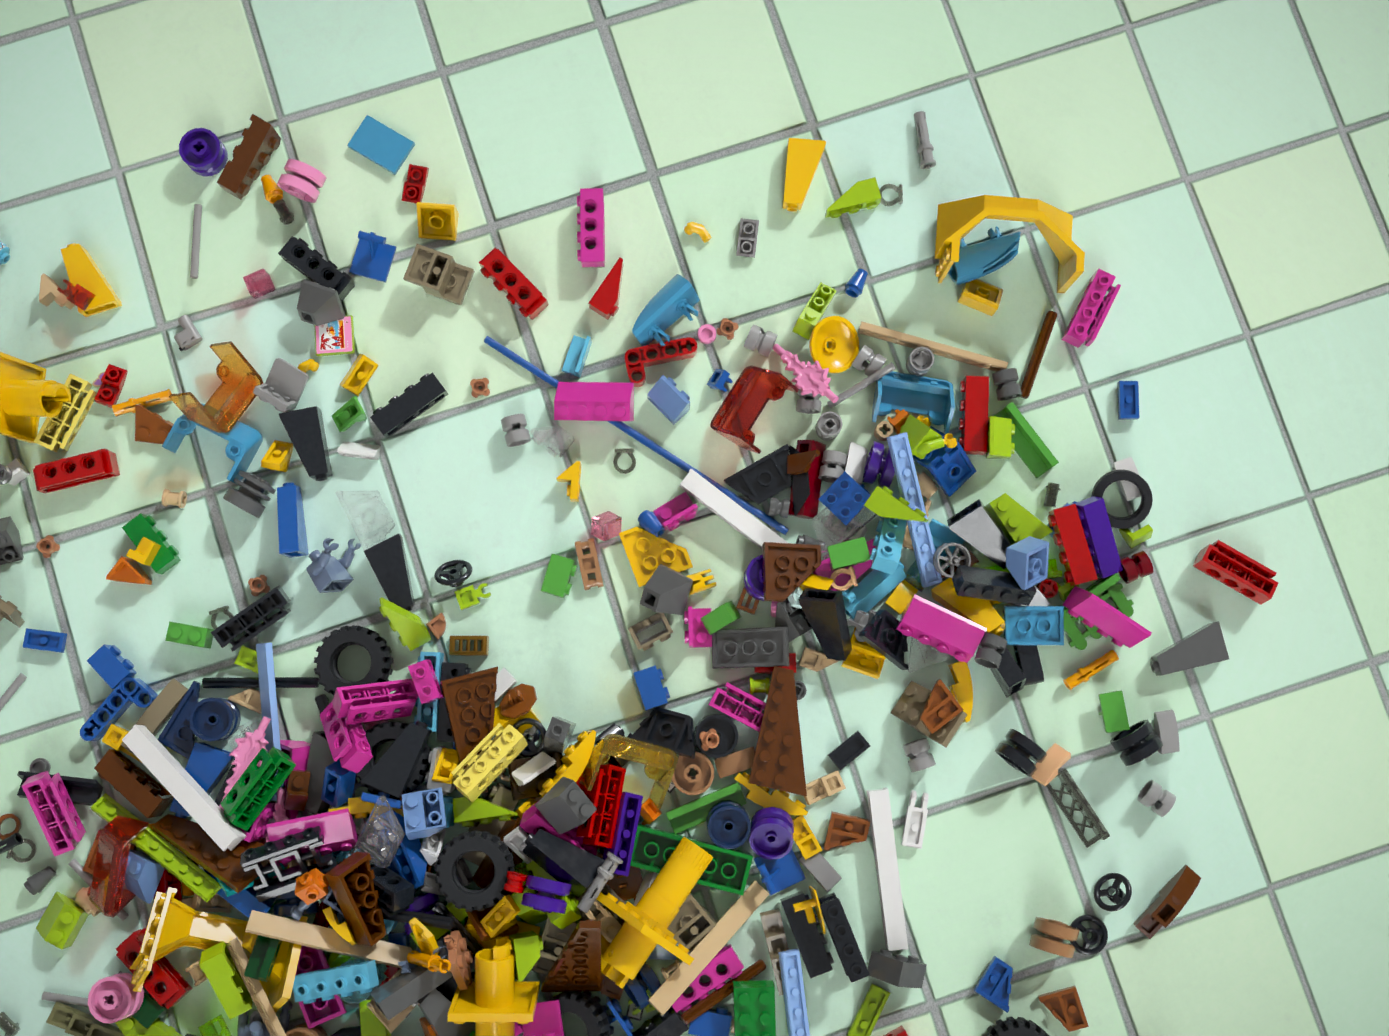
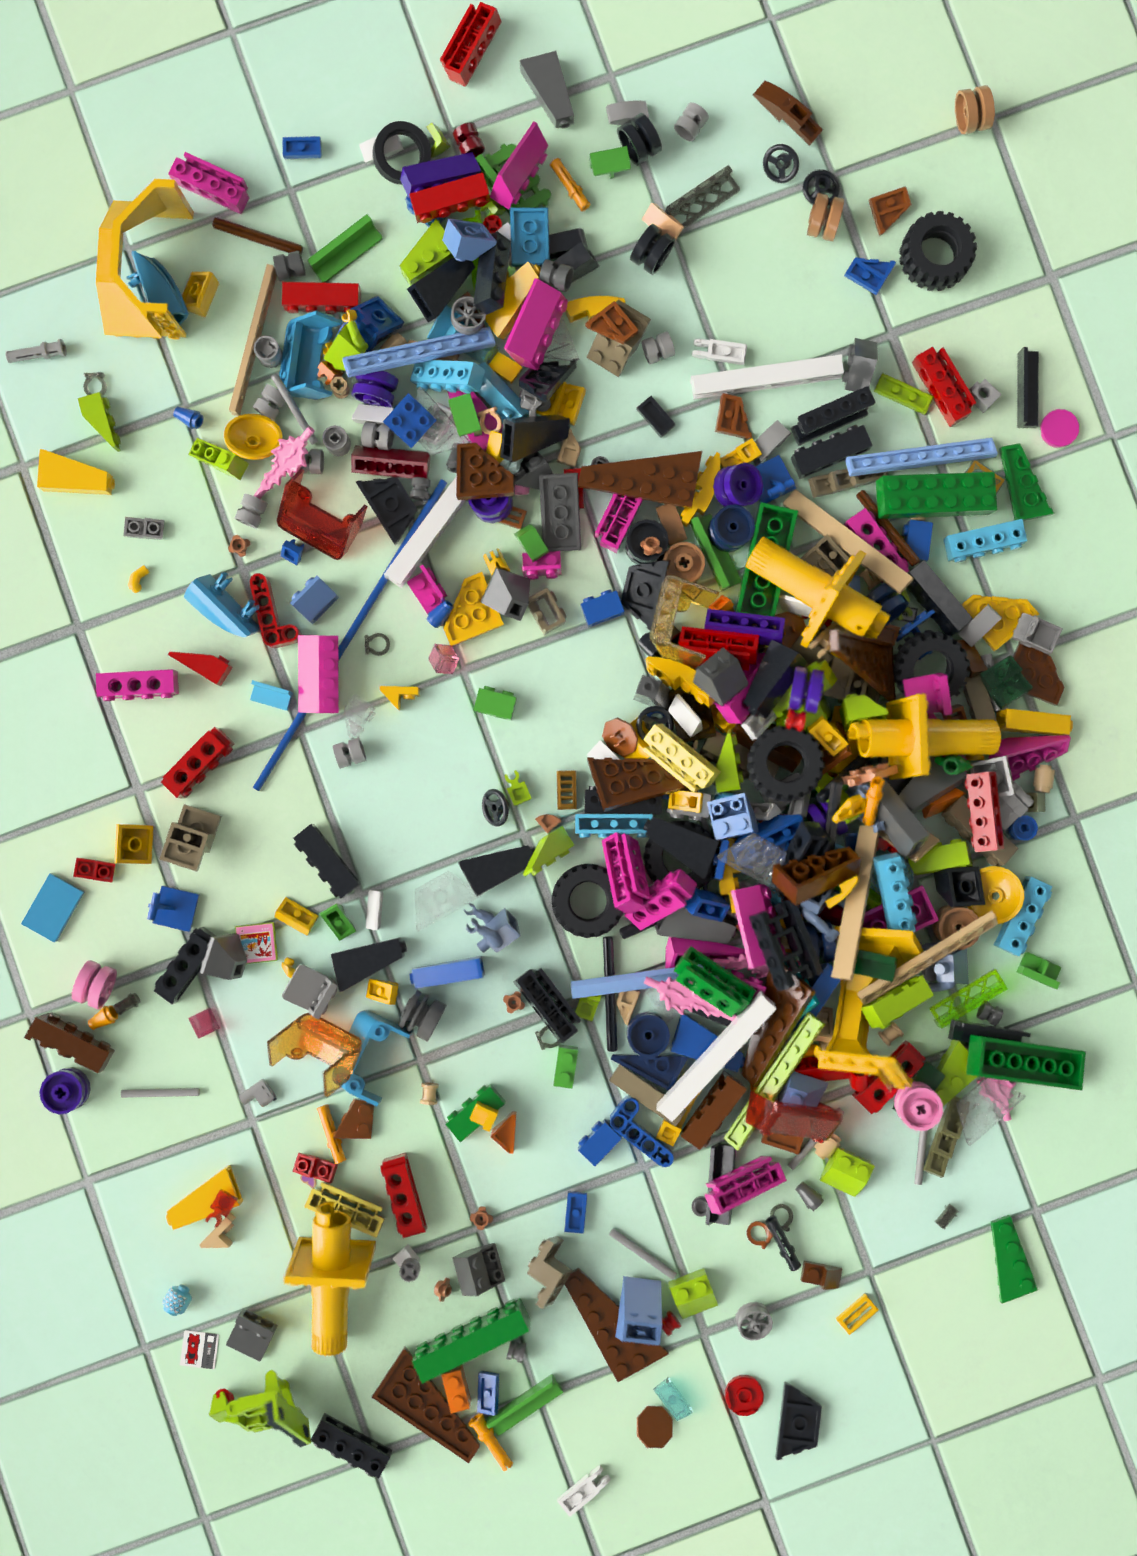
camera: 90 degrees left, 5 degrees up
reddish brown slope [284,769,311,811] -> none
orange brick [295,868,329,905] -> none
dark pink brick [408,659,443,704] -> none
nougat plate [470,378,490,398] -> none
medium nougat plate [575,538,604,590] -> none
light grey pin [578,852,623,913] -> none
bright pink tile [698,324,716,344] -> none
lime bush [749,677,770,695] -> none
reddish brown tile [787,450,820,475] -> none
black sticker [789,445,810,516] -> none
yellow shield [793,886,826,934] -> none
tan slope [804,770,846,805] -> none
lime slope [864,486,928,523] -> none
lime slope [986,416,1015,459] -> none
clear smoke pin [1043,483,1061,508] -> none

